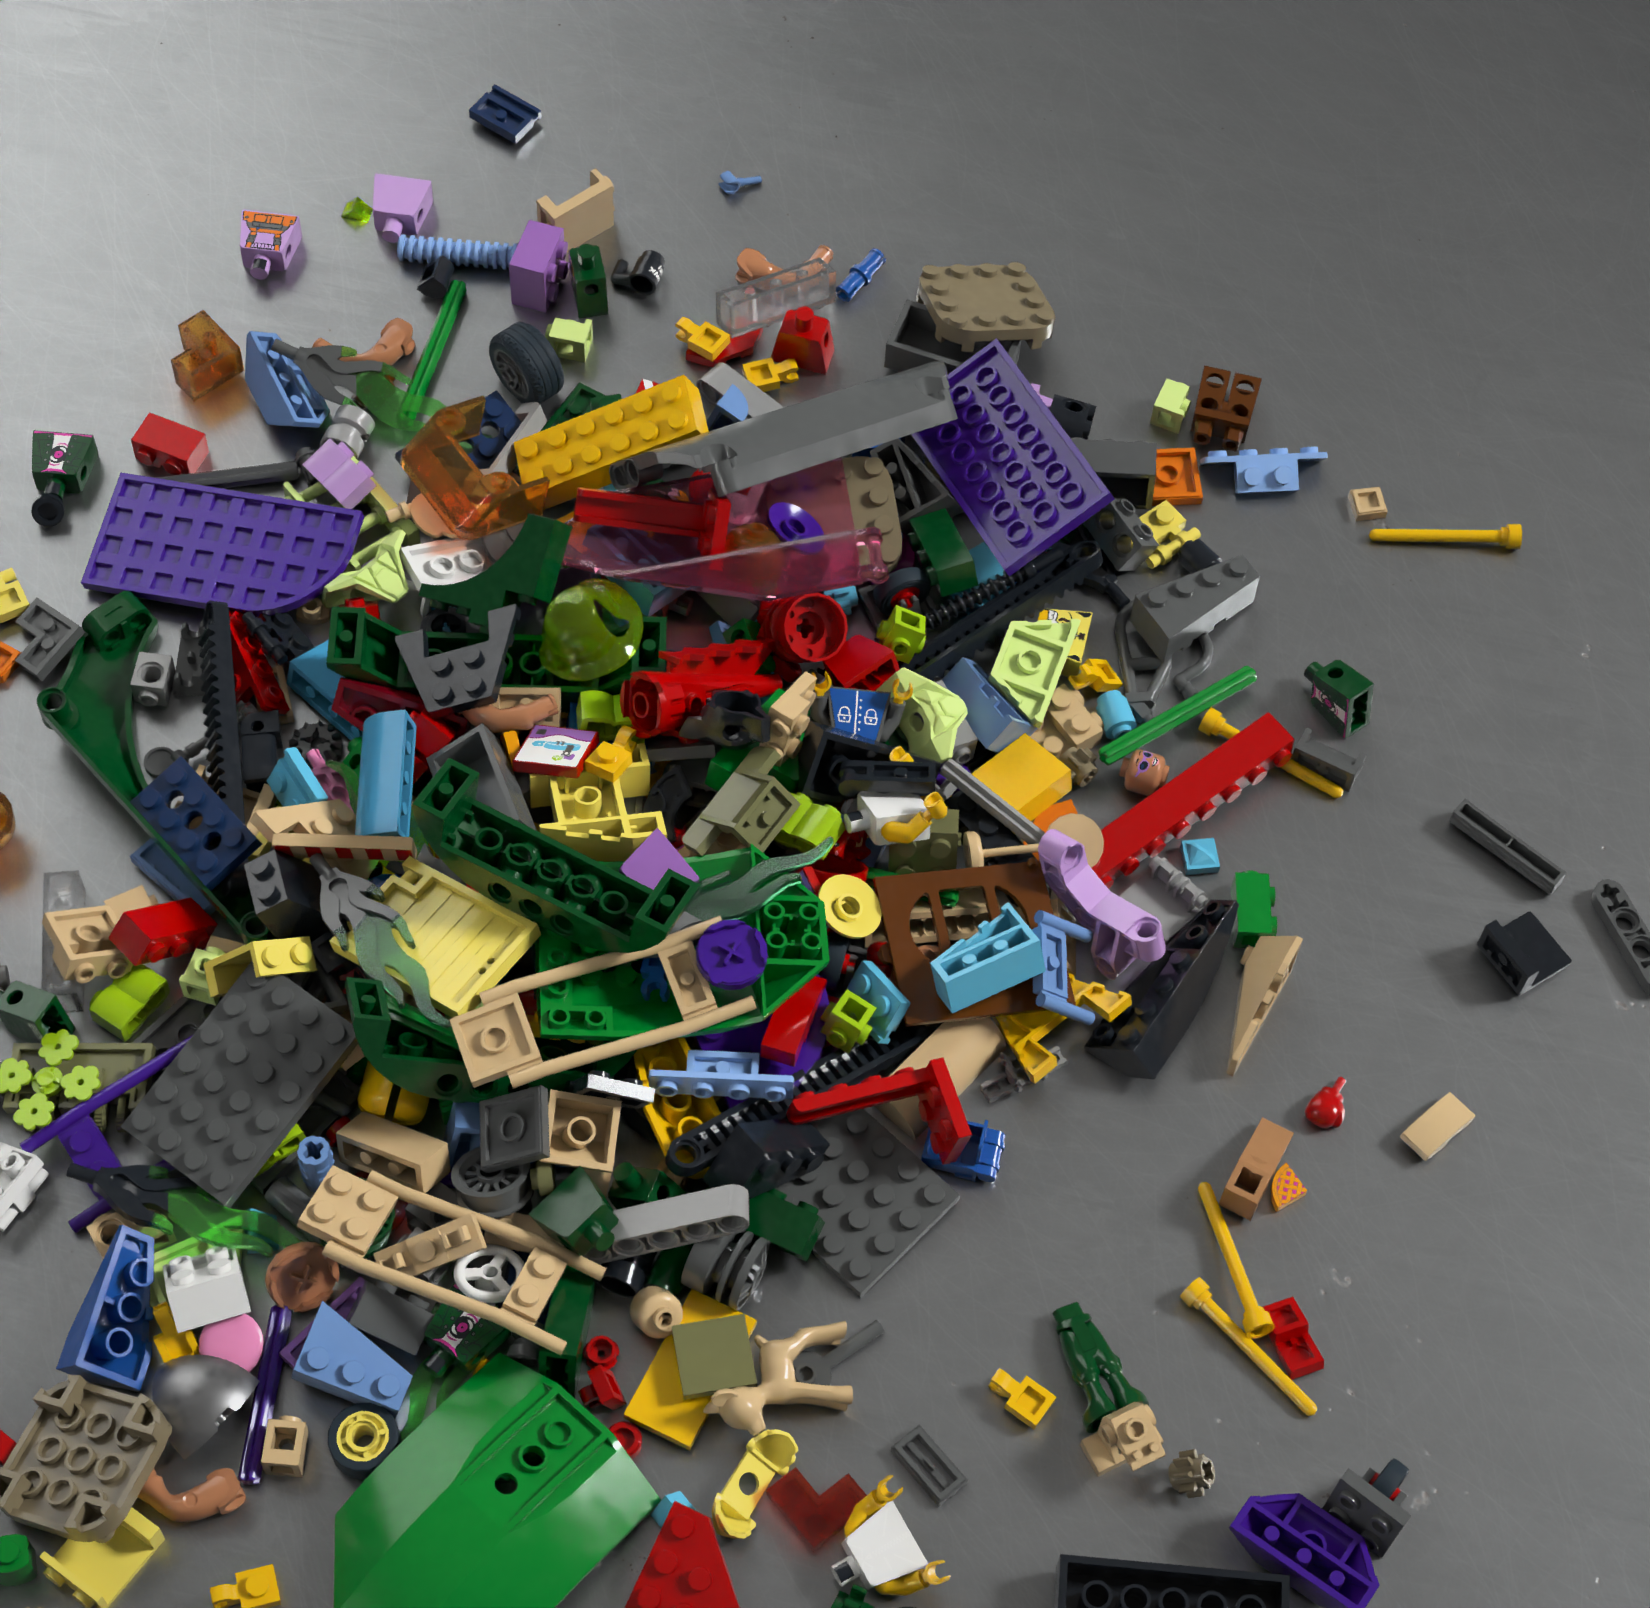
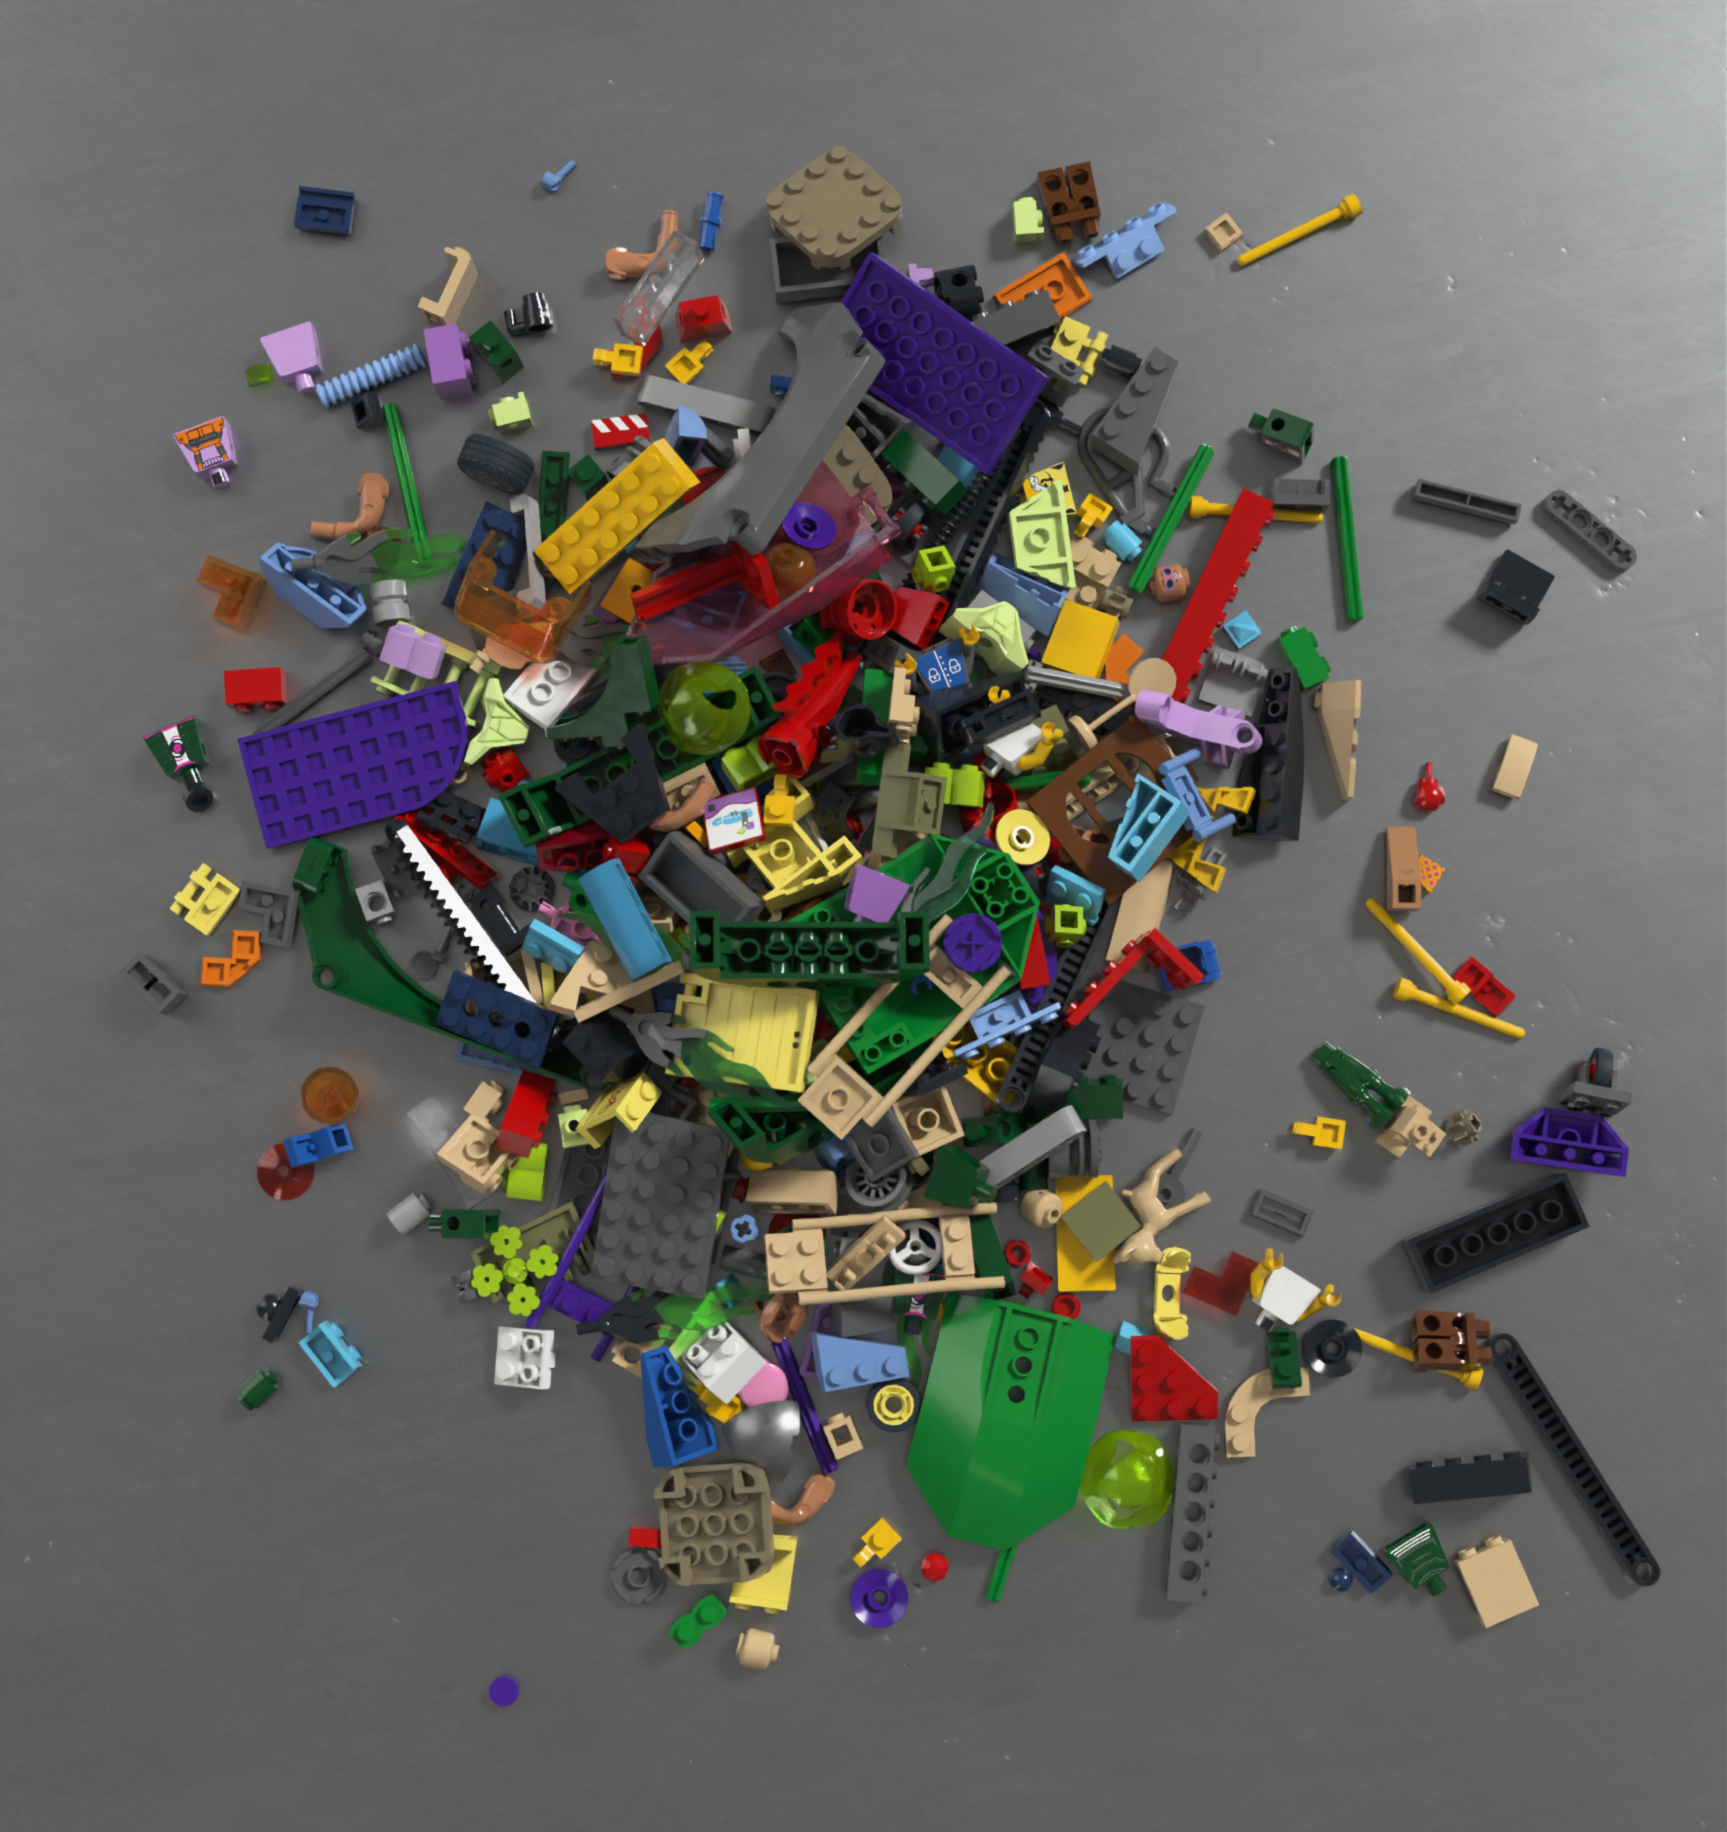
camera: 25 degrees left, 25 degrees up
none -> green axle [1331,456,1364,622]

